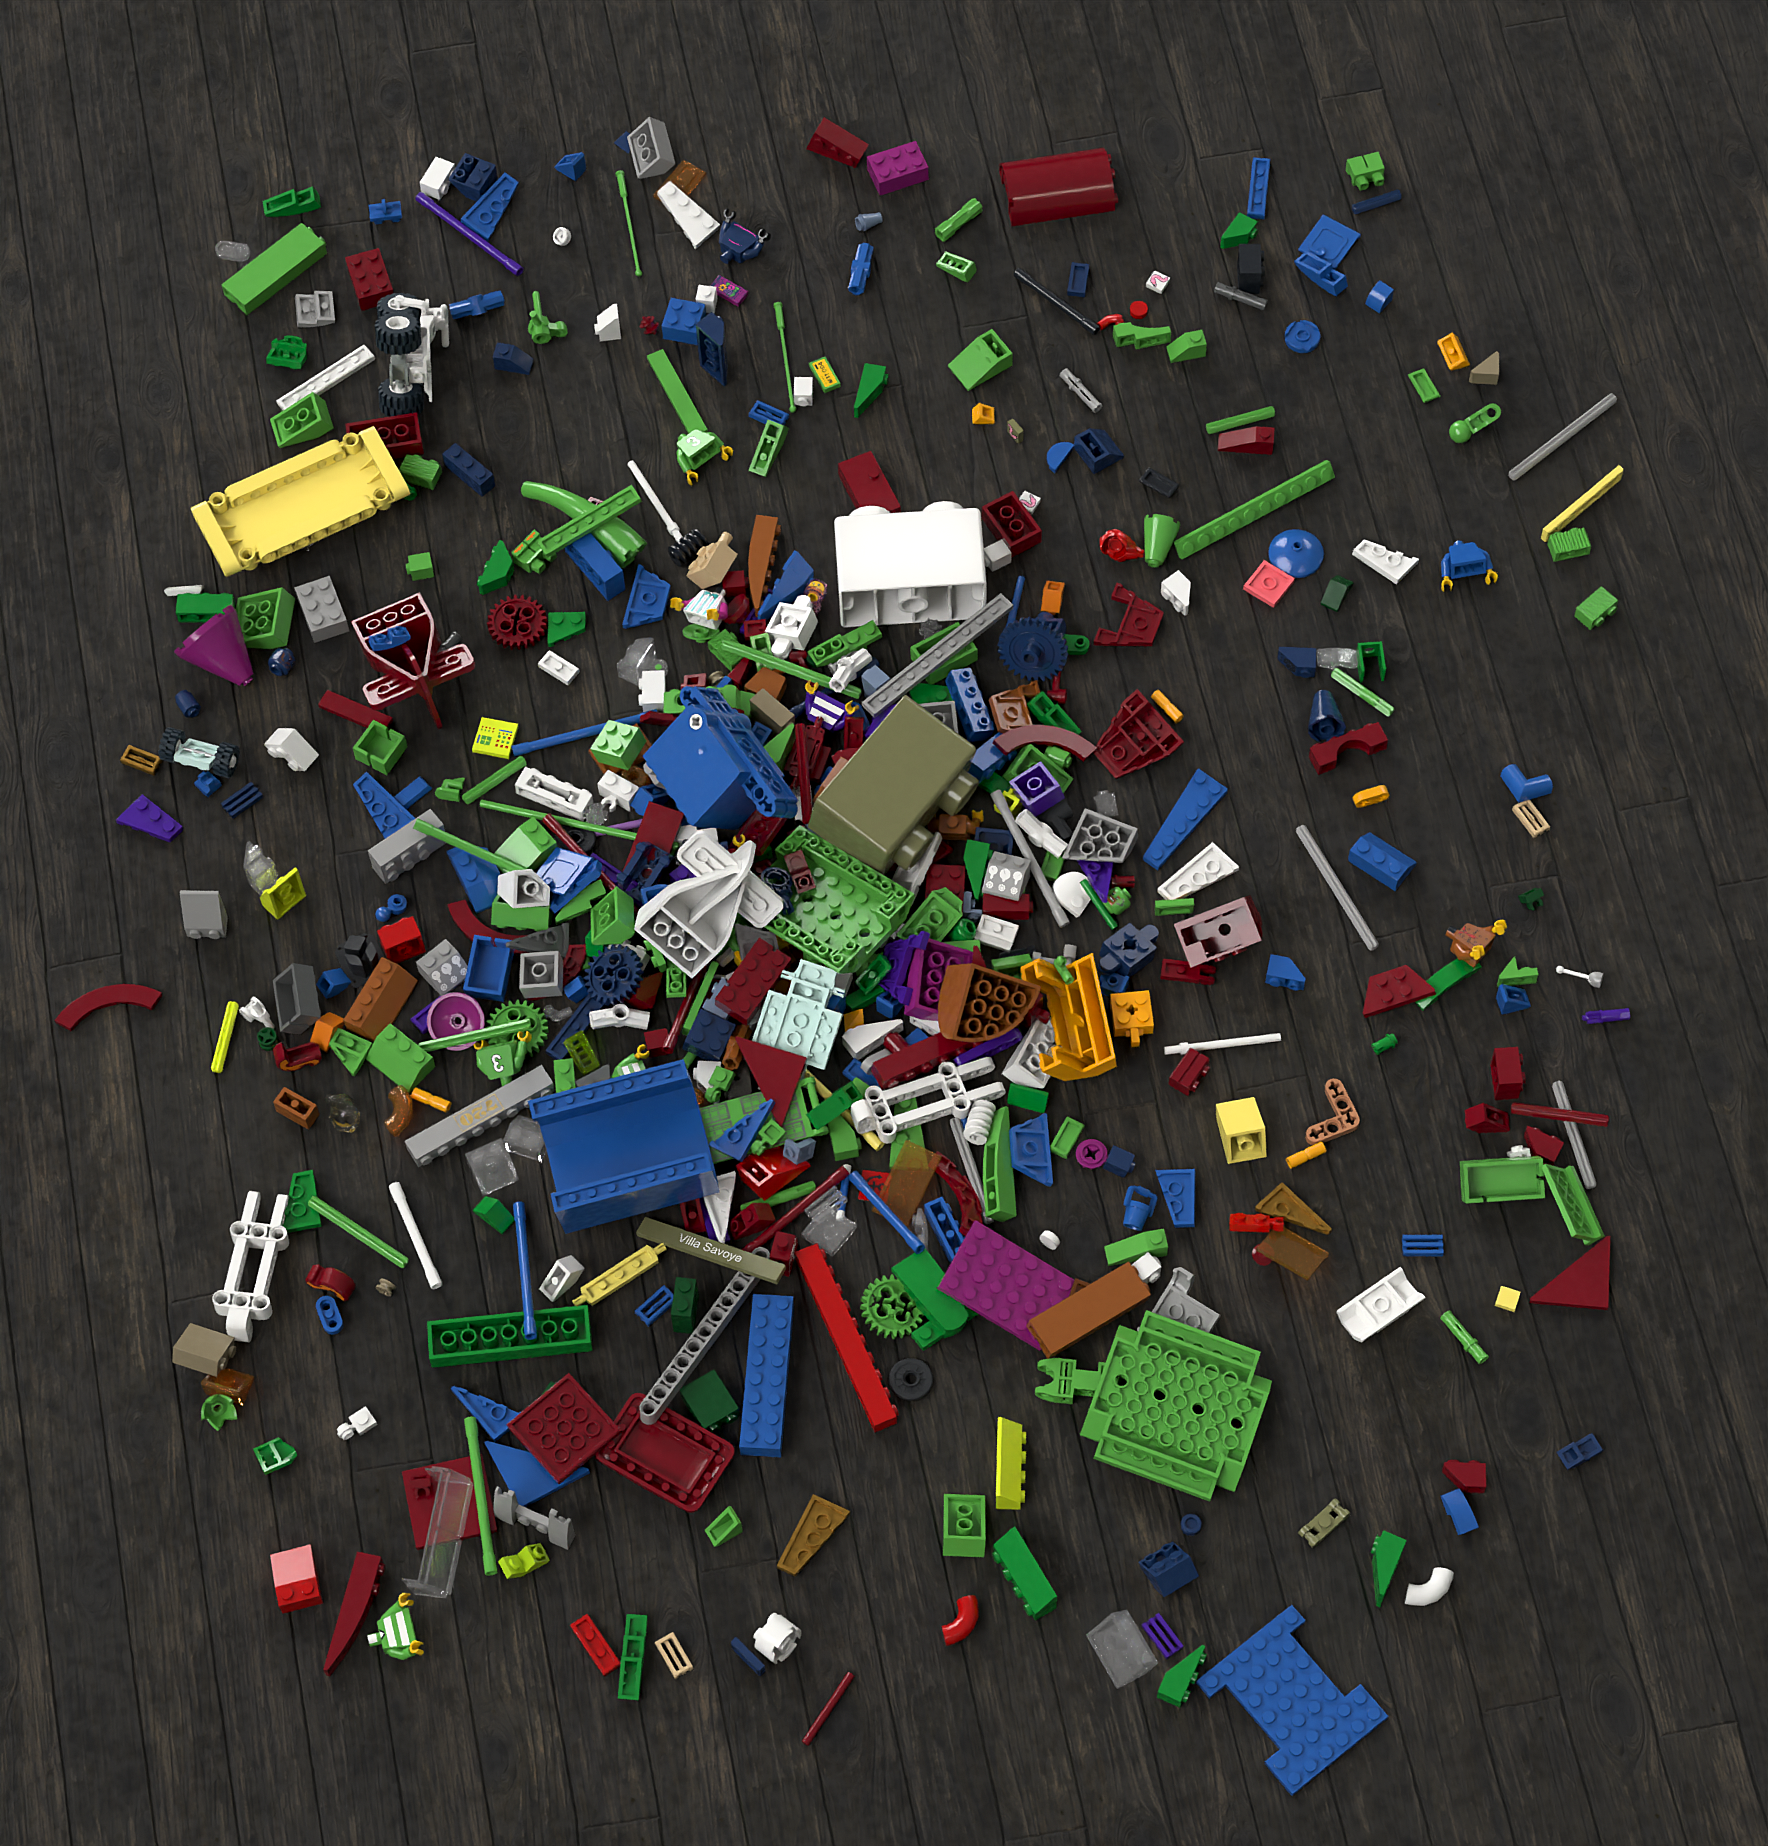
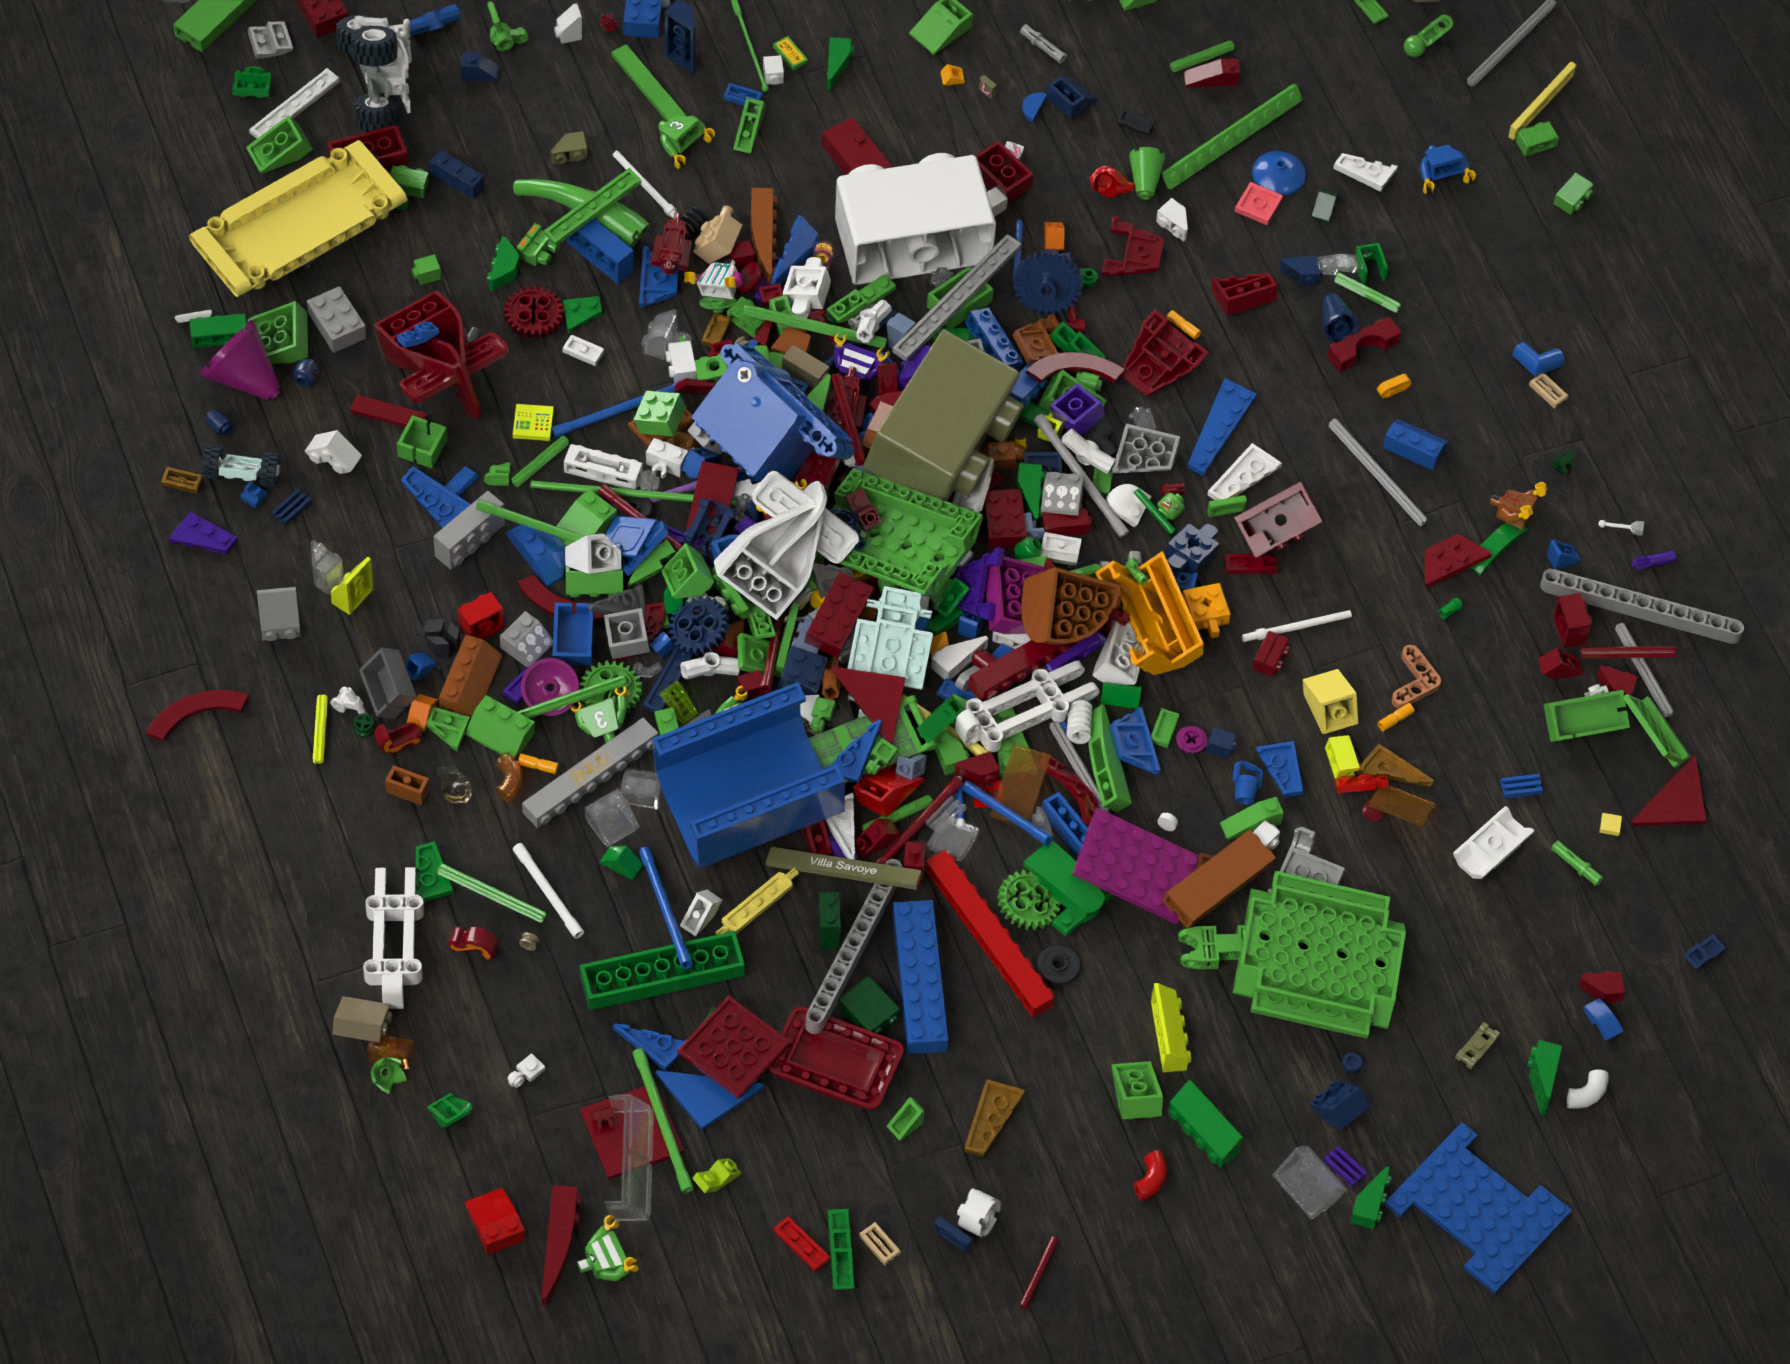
camera: 15 degrees left, 5 degrees down
blue plate [316,1296,343,1335] -> none
blue plate [375,894,407,922] -> none
light grey wedge [494,1487,575,1550] -> none
blue tile [635,1285,674,1327] -> none
bright green slope [896,887,963,942] -> none
dark purple wing [1077,860,1114,903] -> none
blue slope [1265,954,1305,990] -> none
bright green slope [1497,957,1538,987] -> none
none -> olive slope [551,131,587,164]
none -> dark red piece [651,211,692,275]
none -> pearl gold plate [701,312,731,347]
none -> bright green plate [737,633,775,677]
none -> dark red slope [954,751,1000,786]
none -> dark red wedge [1212,273,1277,316]
none -> neon yellow hinge [1325,735,1360,778]
none -> light grey beam [1540,569,1744,644]

